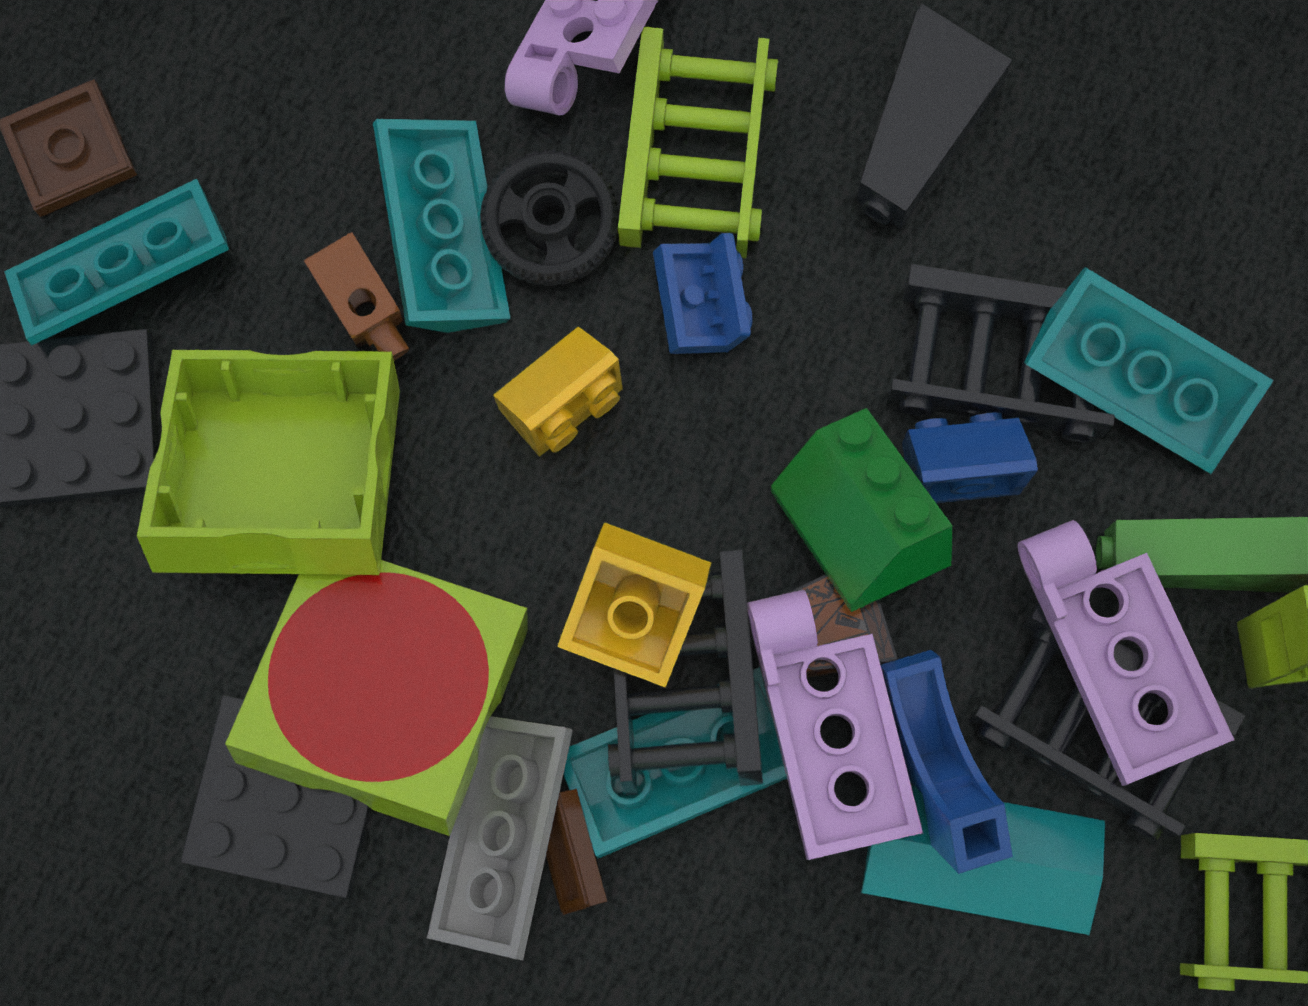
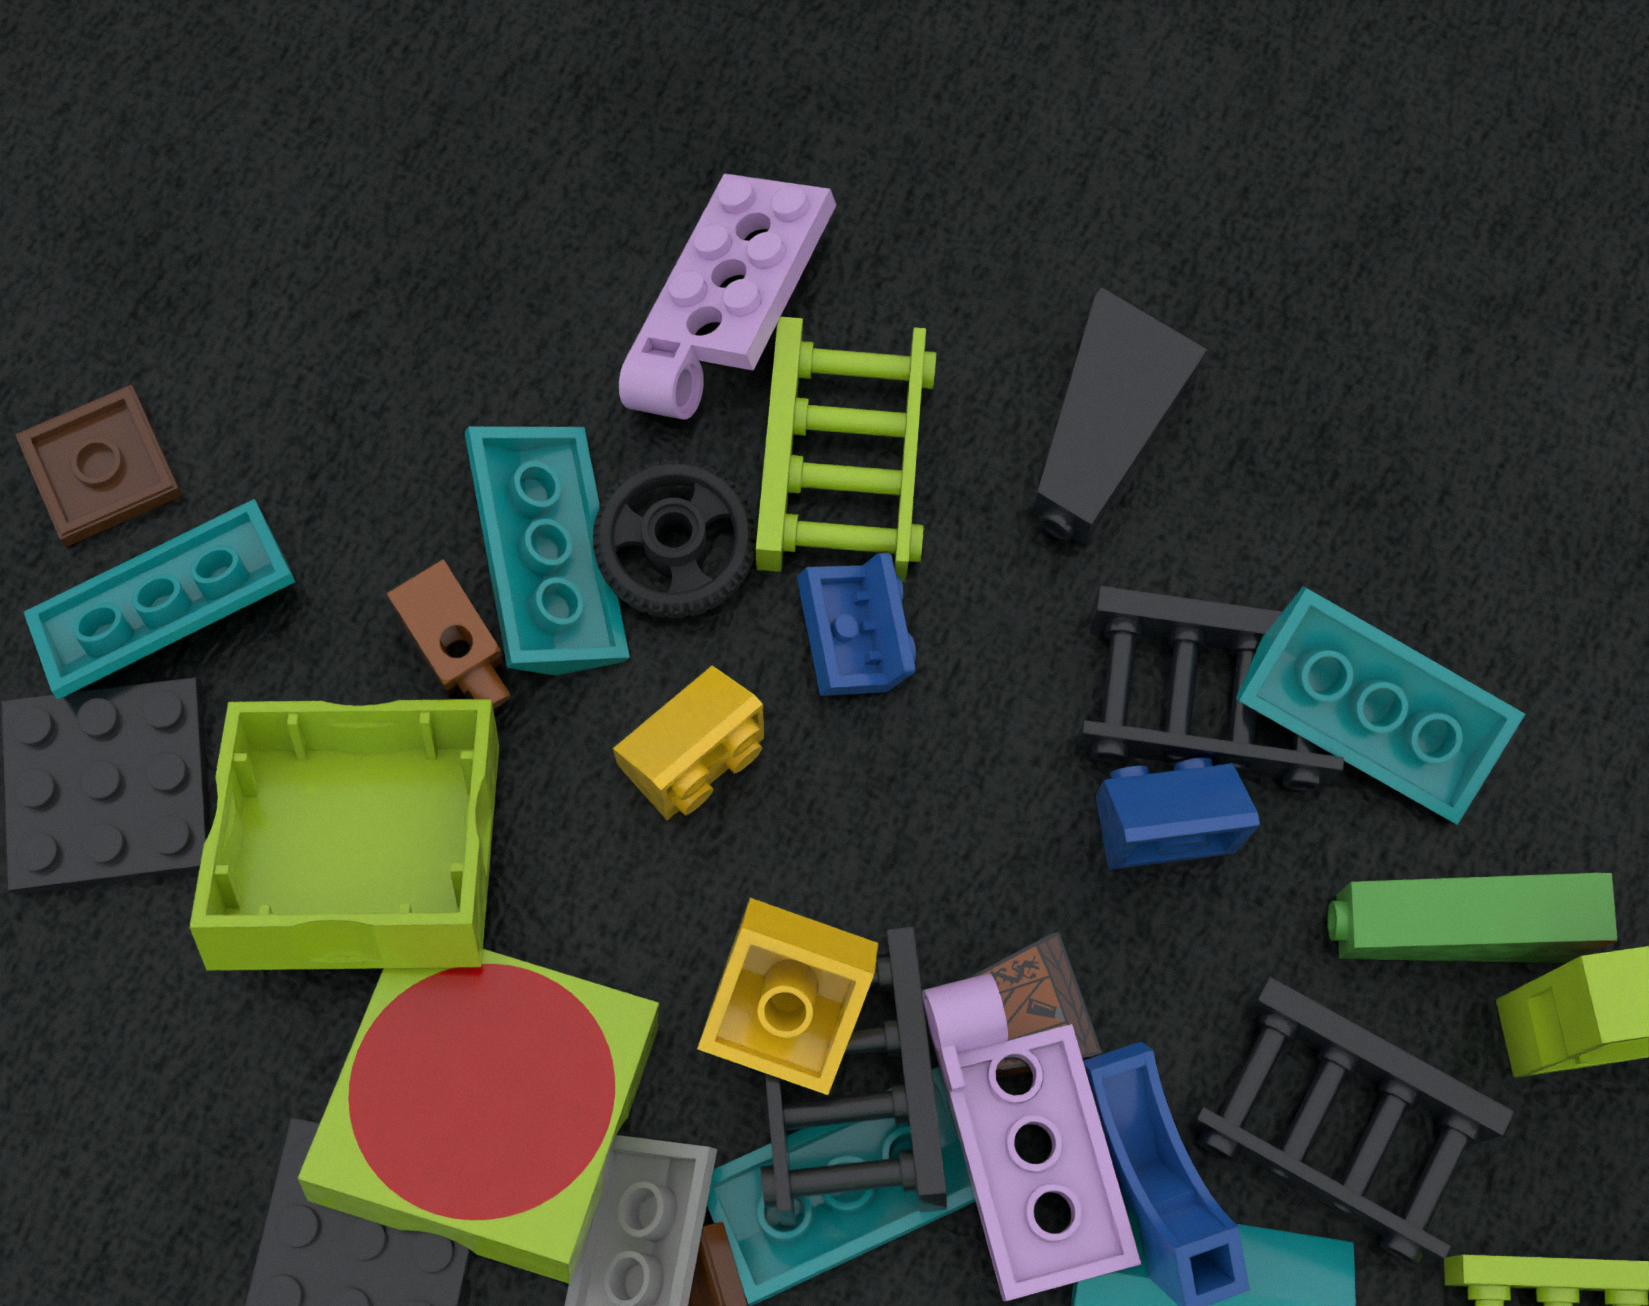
camera: 10 degrees left, 5 degrees down
green slope [771,408,952,612] -> none
lavender hinge [1018,520,1234,786] -> none

